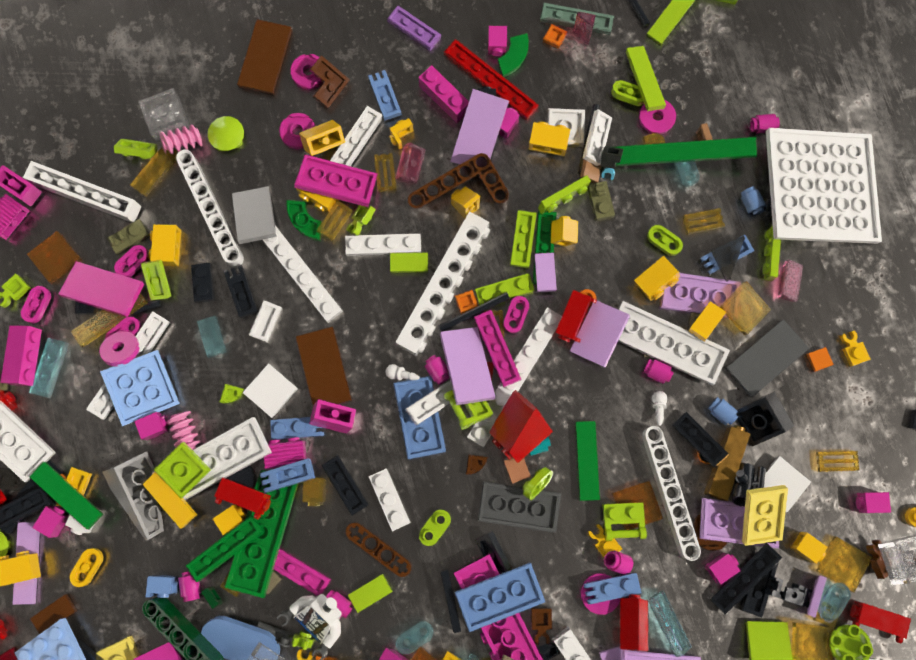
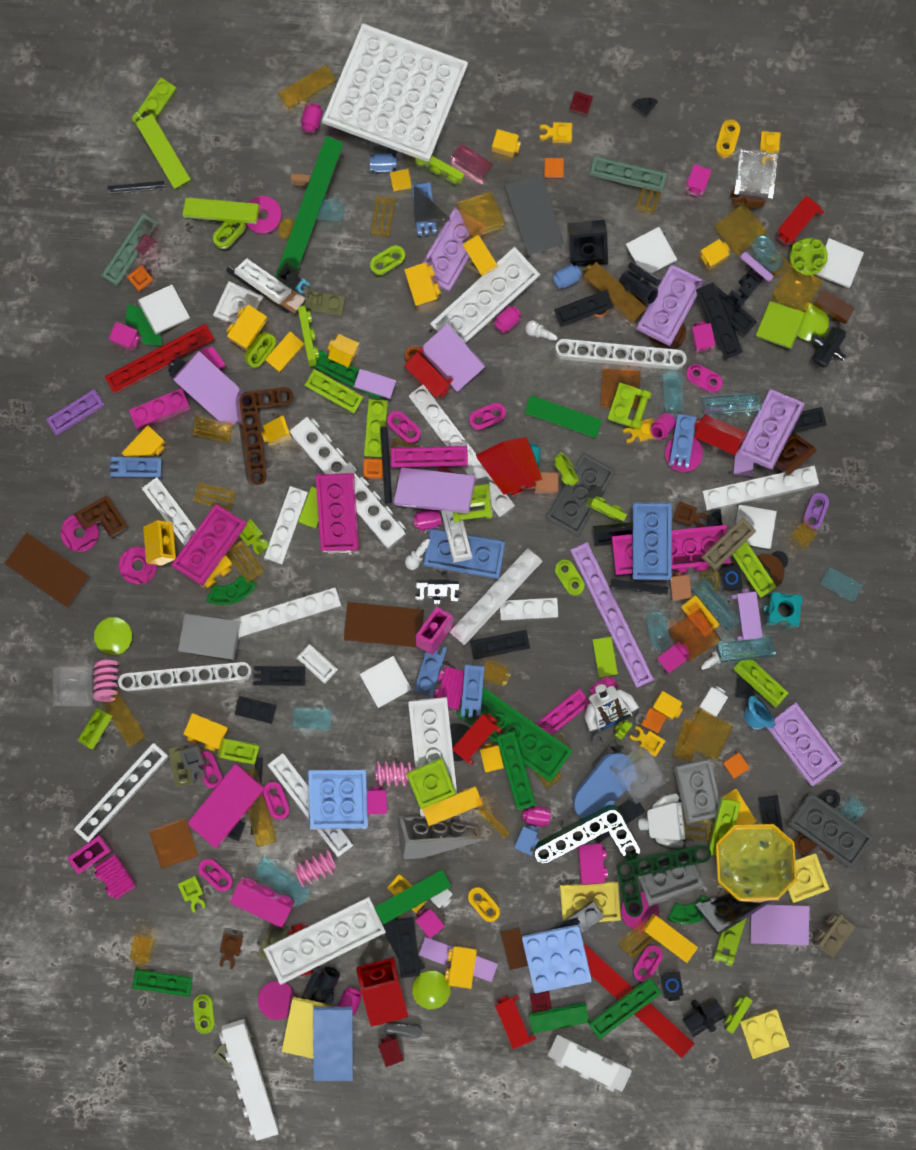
camera: 75 degrees left, 5 degrees up
dark pink tile [99,331,140,367] -> none
dark green tile [201,586,223,609] -> none
lime tile [220,384,245,404] -> none
reddish brown beam [346,522,412,577] -> none
yellow bracket [389,118,413,150] -> none
clear pink slope [395,143,426,184] -> none
reddish brown tile [466,455,488,475] -> none
light yellow tile [742,485,788,546] -> none
none -> yellow slope [122,425,166,457]
none -> white tile [138,285,190,335]
none -> dark grey plate [179,744,206,781]
none -> clear yellow tile [193,416,233,443]
none -> lime plate [244,332,276,367]
none -> yellow tile [265,331,305,373]
none -> clear yellow tile [278,64,337,110]
none -> bright pink piece [294,850,337,887]
none -> dark pink tile [315,473,359,551]
none -> yellow tile [390,169,412,192]
none -> piece [416,579,459,604]
none -> white plate [450,548,543,645]
none -> dark pink plate [469,403,506,430]
none -> clear yellow tile [477,806,509,839]
none -> yellow brick [491,129,521,157]
none -> dark red tile [569,91,593,116]
none -> lavender tile [570,542,654,688]
none -> lime plate [585,496,627,521]
none -> sand green tile [590,156,668,193]
none -> clear light blue plate [662,373,684,413]
none -> nougat brick [669,572,692,601]
none -> dark pink plate [686,364,723,393]

